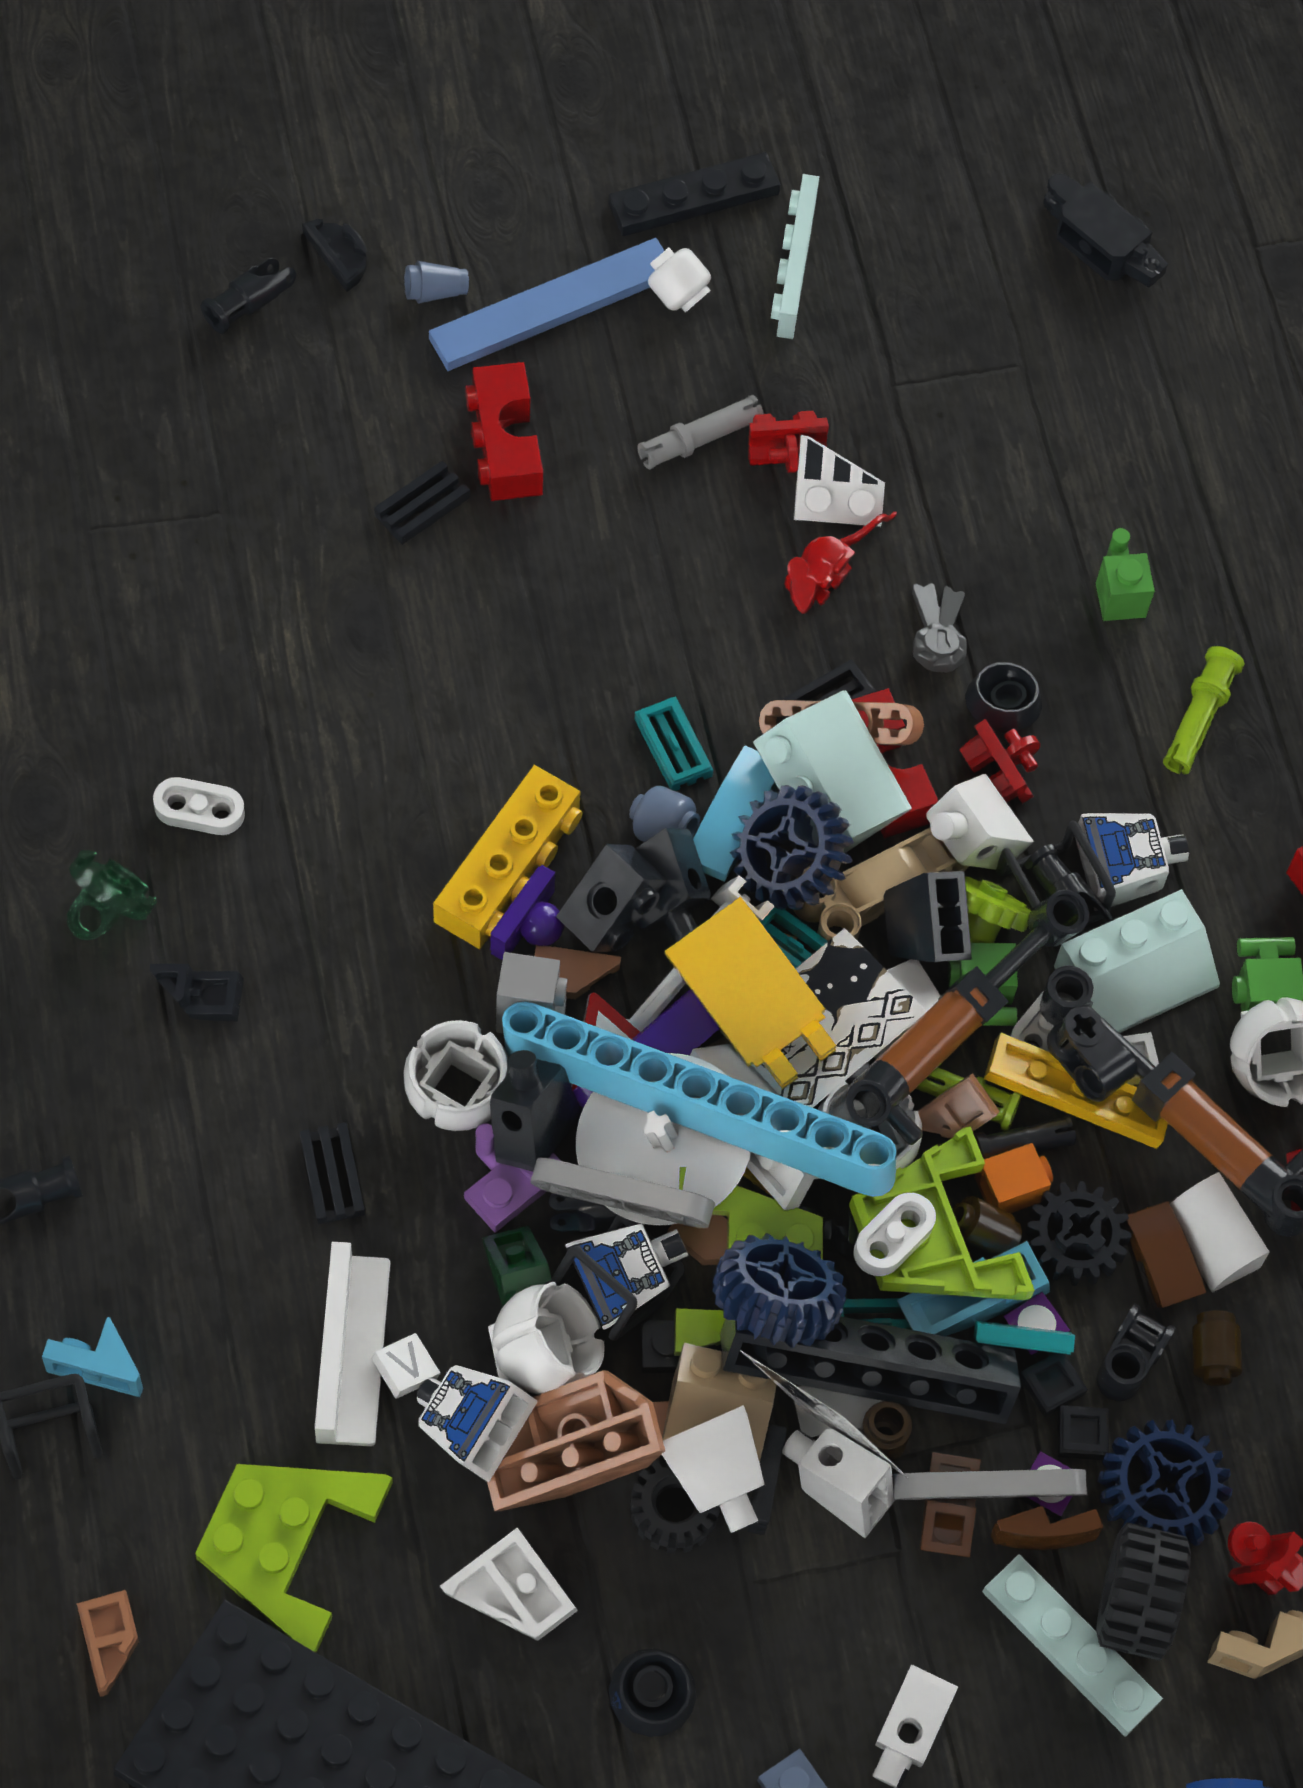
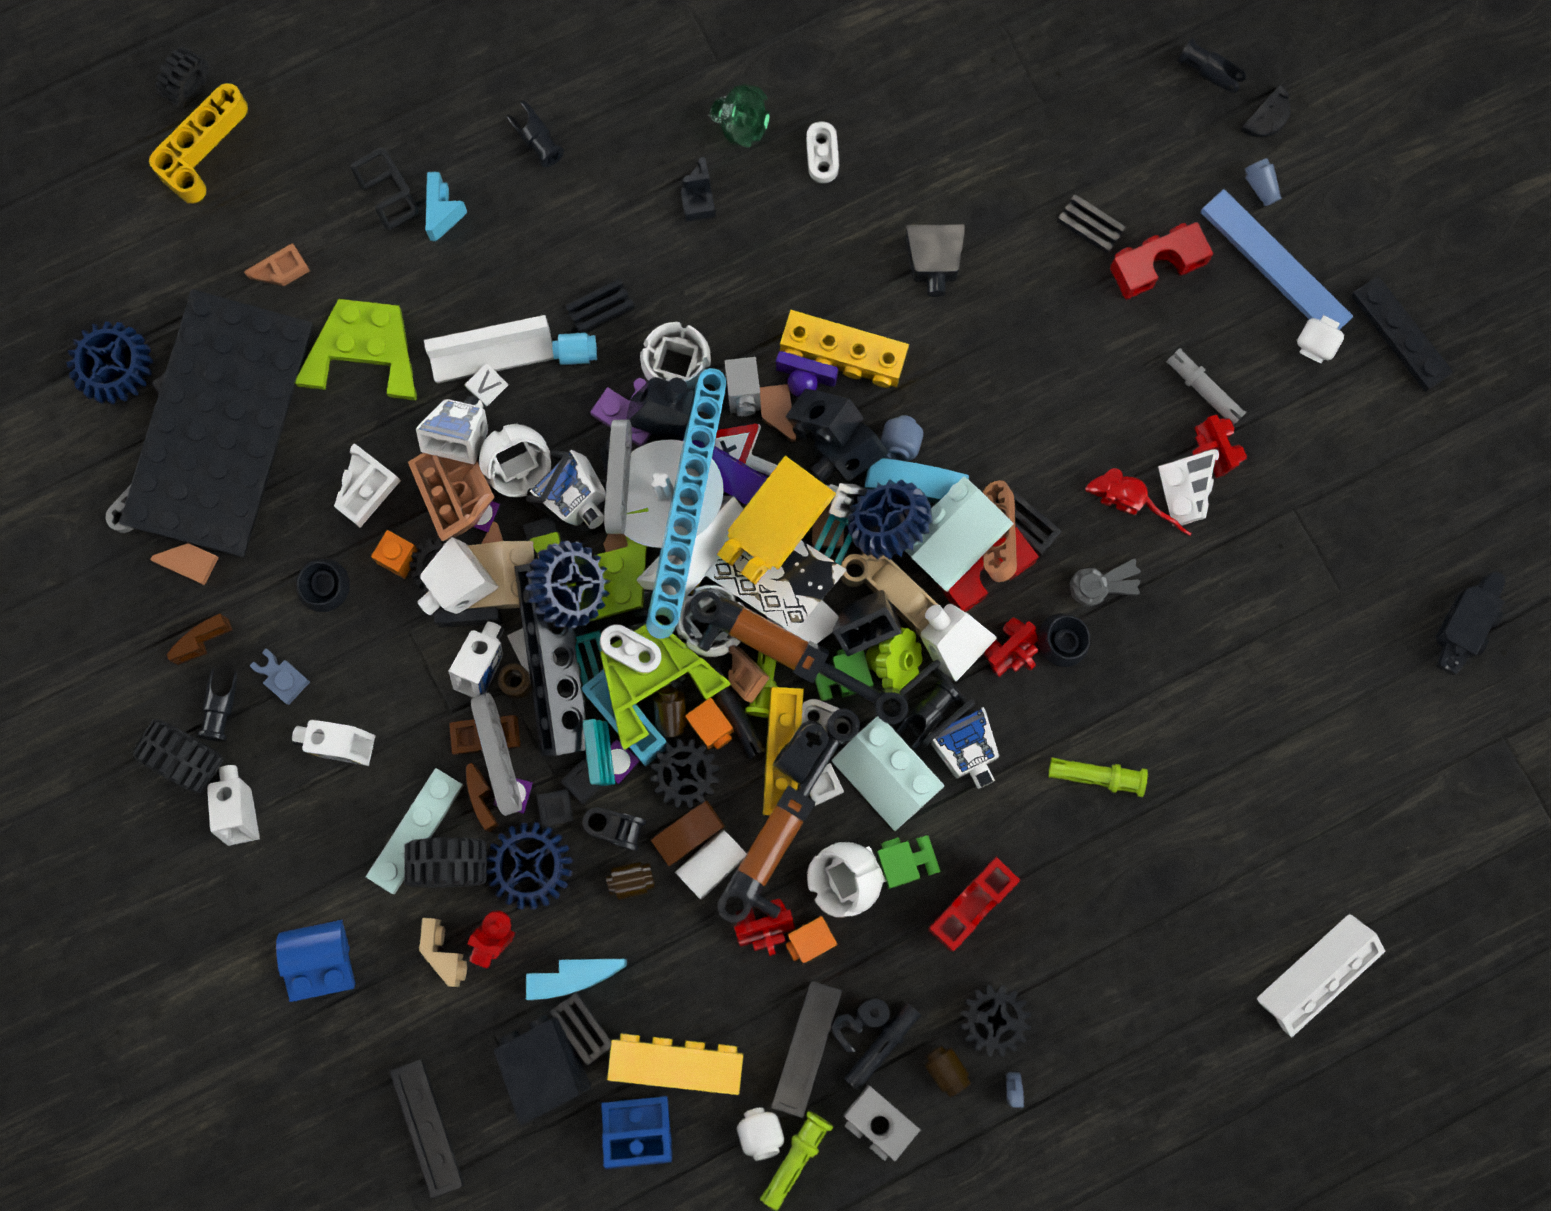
camera: 80 degrees right, 15 degrees up
dark green slope [482,1226,551,1306] -> none
teal tile [634,696,713,791] -> none
white sticker [740,1350,908,1478] -> none
light aqua plate [771,174,820,339] -> none
bright green brick [1096,528,1155,621] -> none
none -> orange brick [371,530,418,579]
none -> medium azure brick [552,333,597,365]
none -> torso [905,224,965,297]

